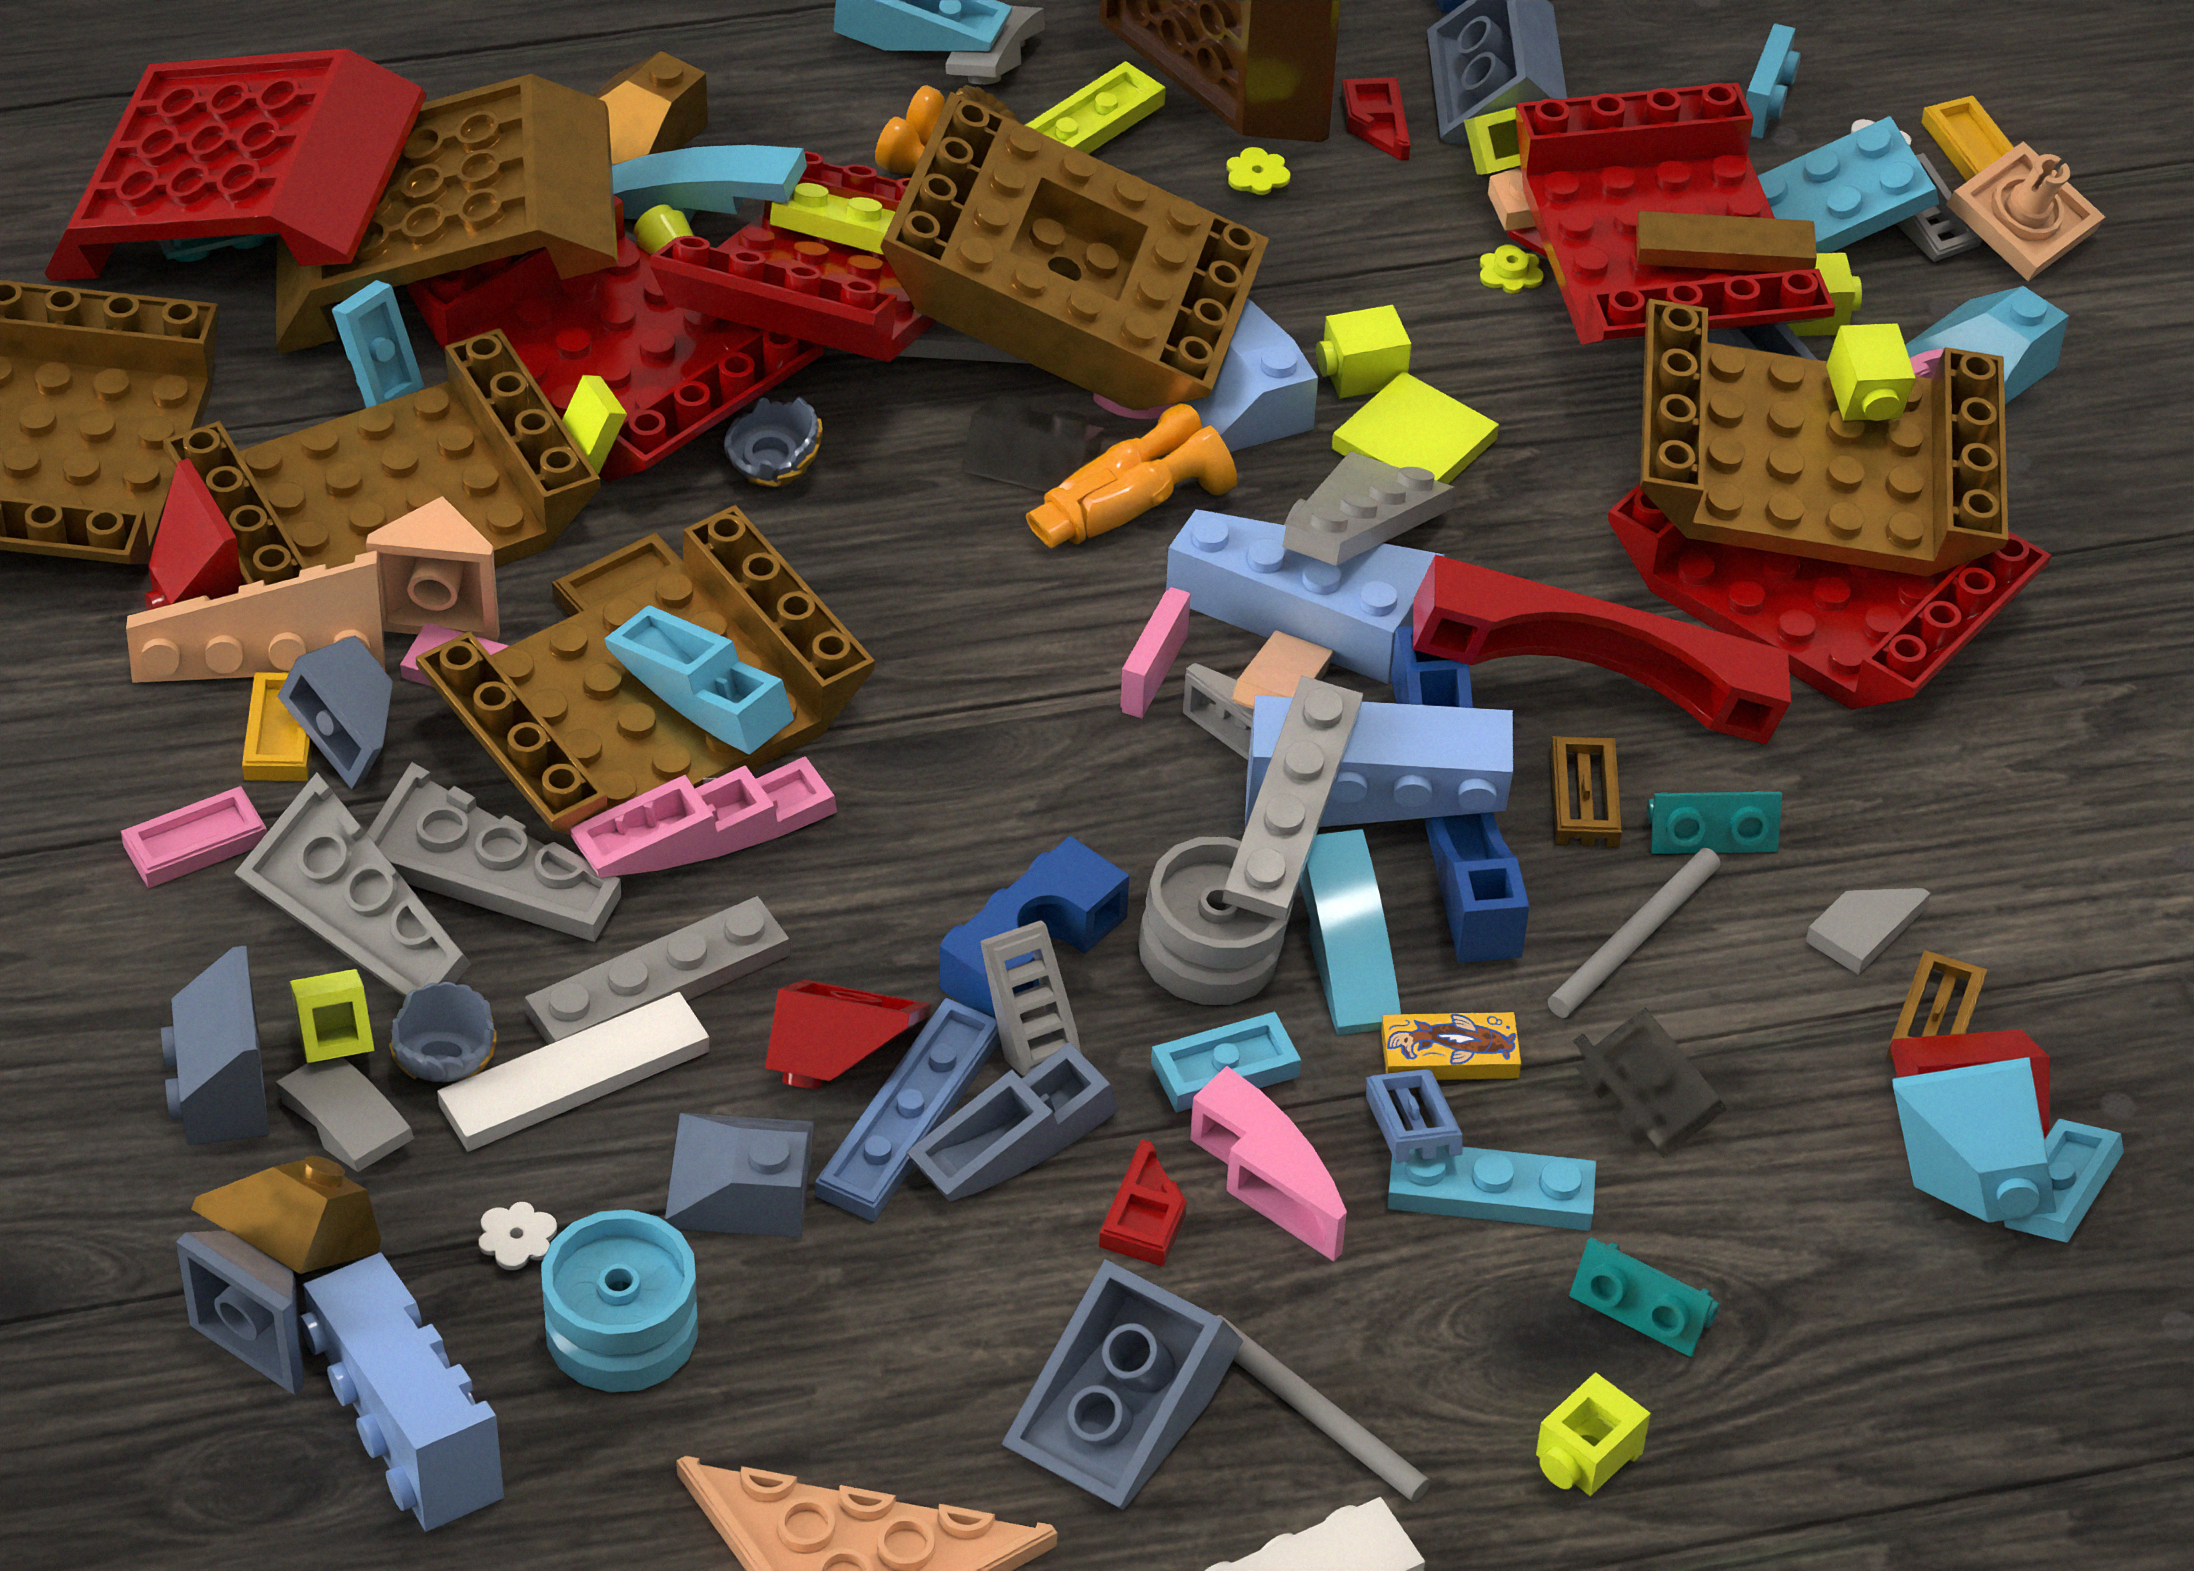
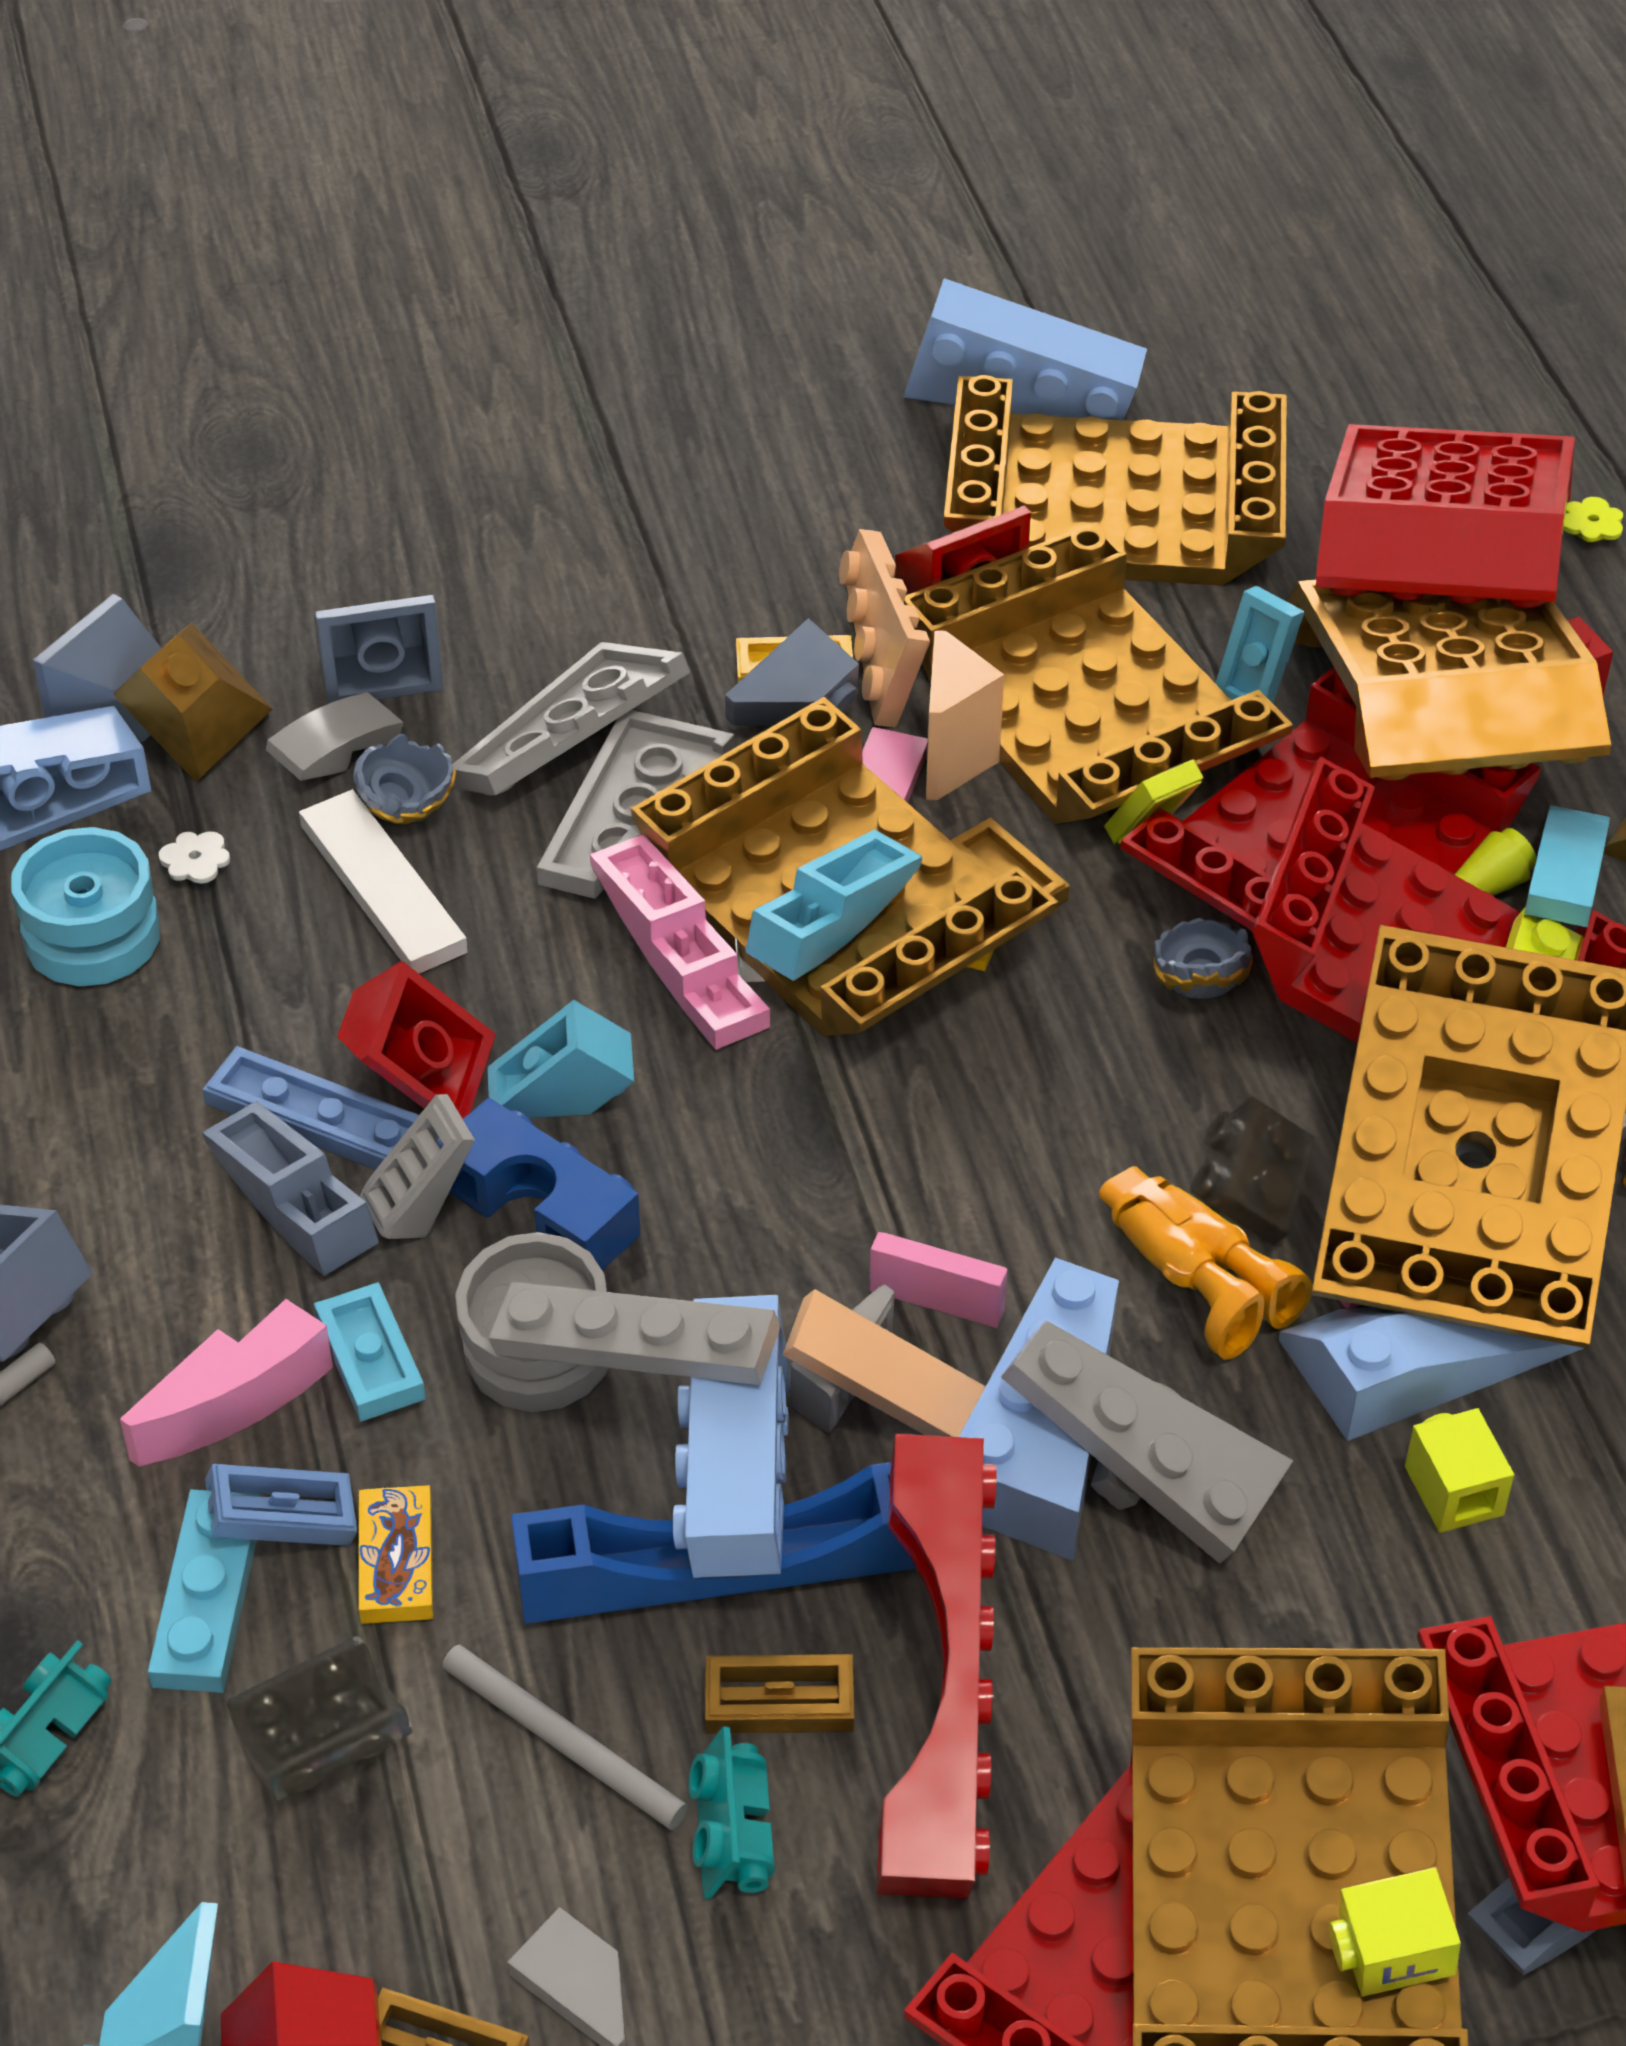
camera: 90 degrees right, 0 degrees up
bright pink tile [121,786,267,889] -> none
neon yellow brick [290,969,374,1063] -> none
light grey plate [525,896,790,1045] -> none
sand blue slope [665,1113,815,1237] -> none
red tile [1099,1139,1187,1267] -> none
medium azure slope [1299,829,1401,1036] -> none
neon yellow tile [1331,371,1499,484] -> none
none -> medium azure slope [488,1000,634,1118]

